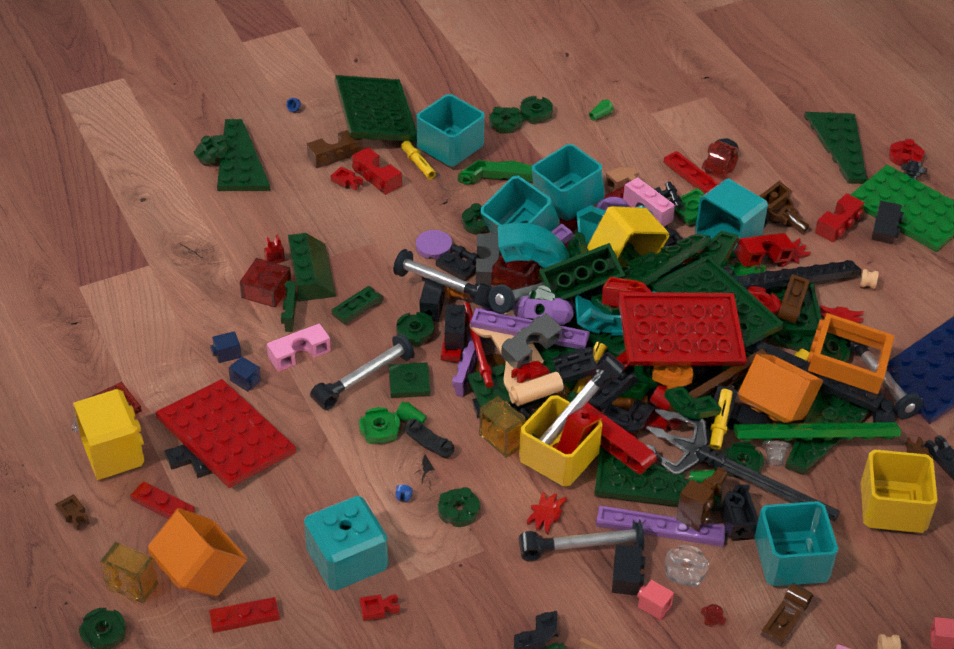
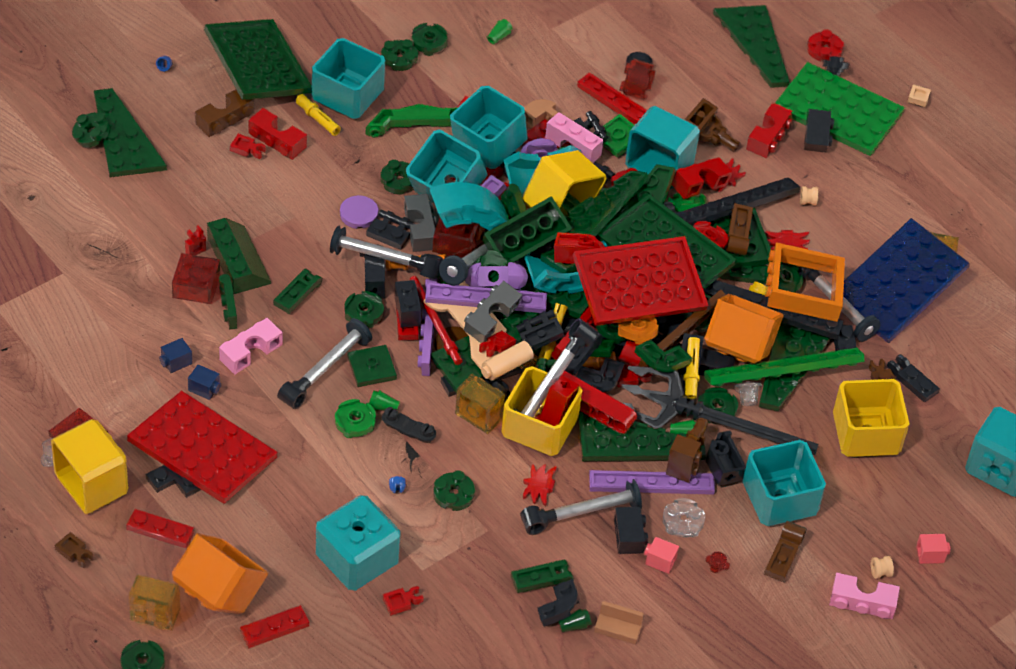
camera: 15 degrees left, 5 degrees up
none -> dark green plate [511,560,574,594]

